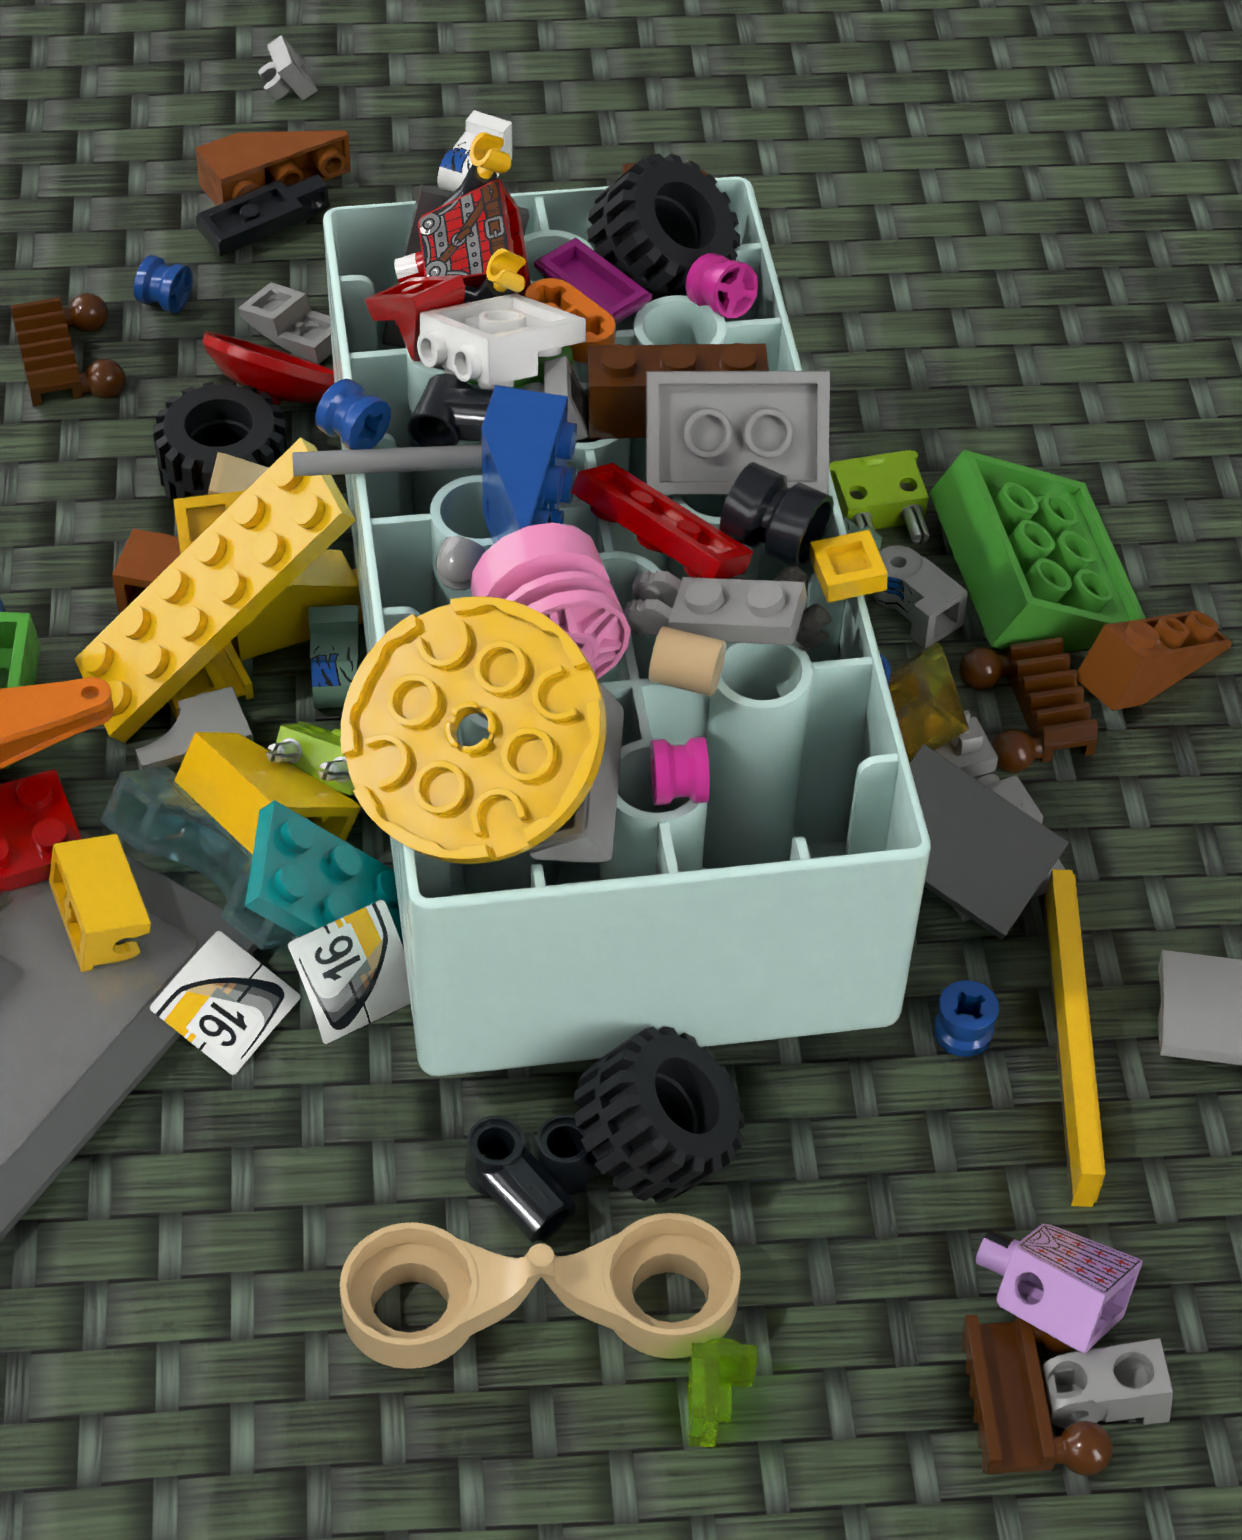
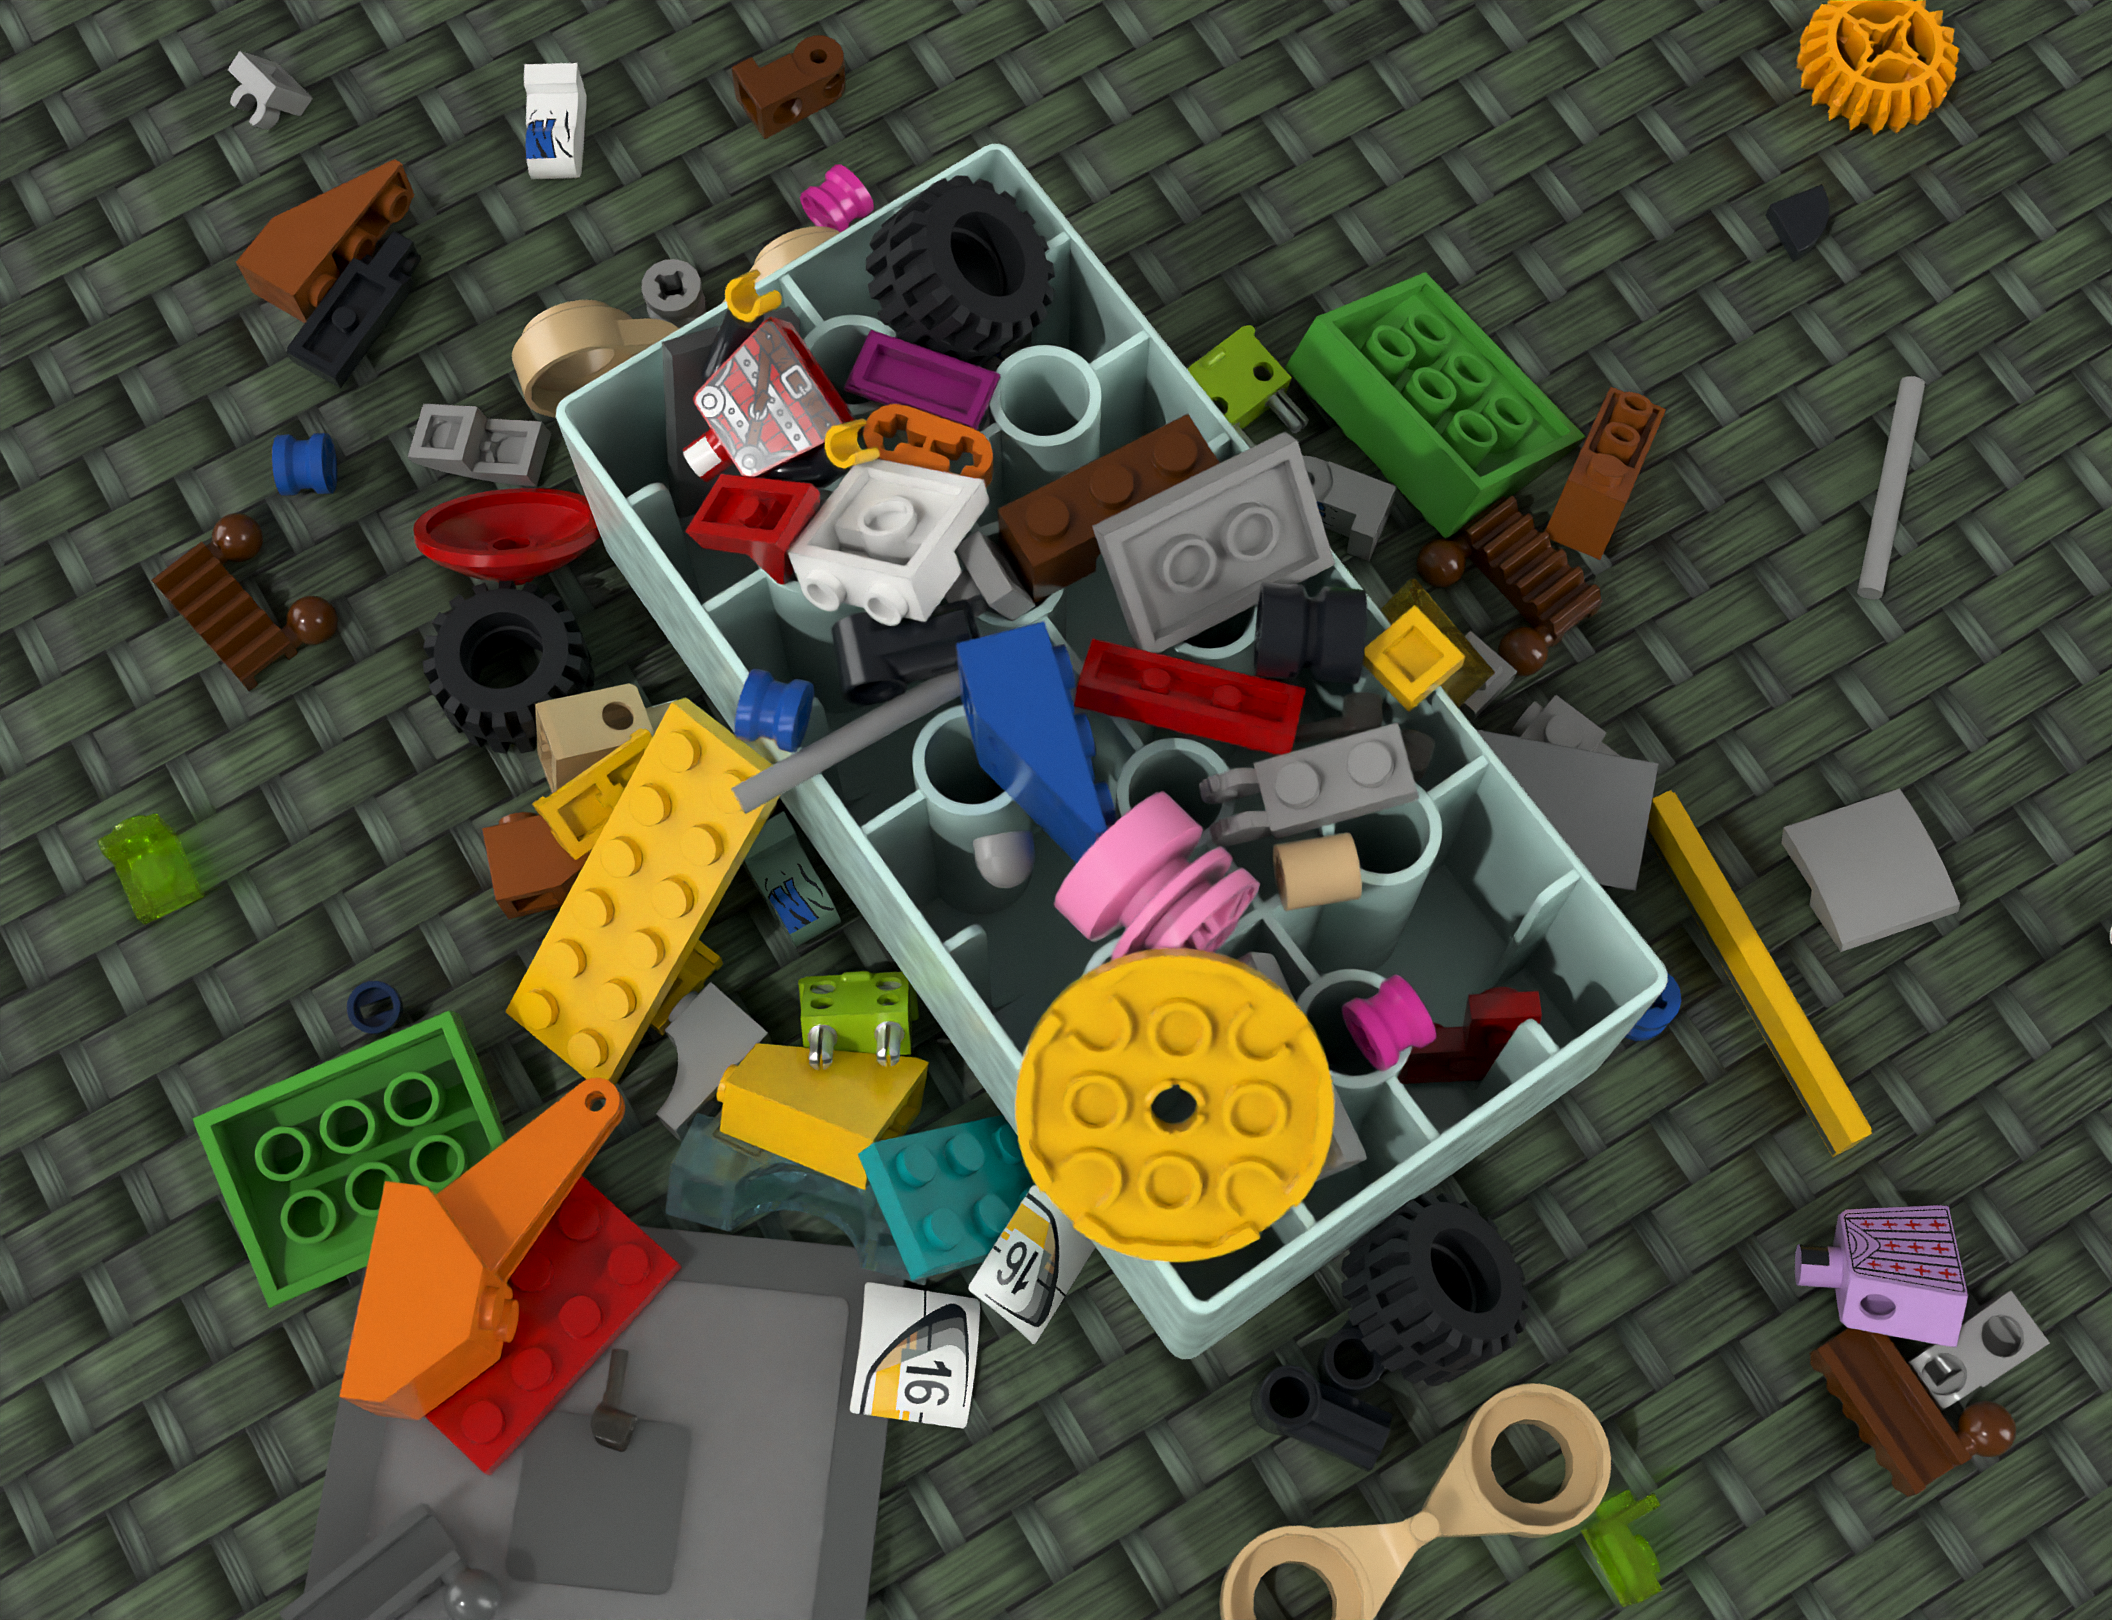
camera: 25 degrees left, 20 degrees up
yellow hinge [49,834,151,972] -> none
dark pink wheel [685,253,758,318] -> none

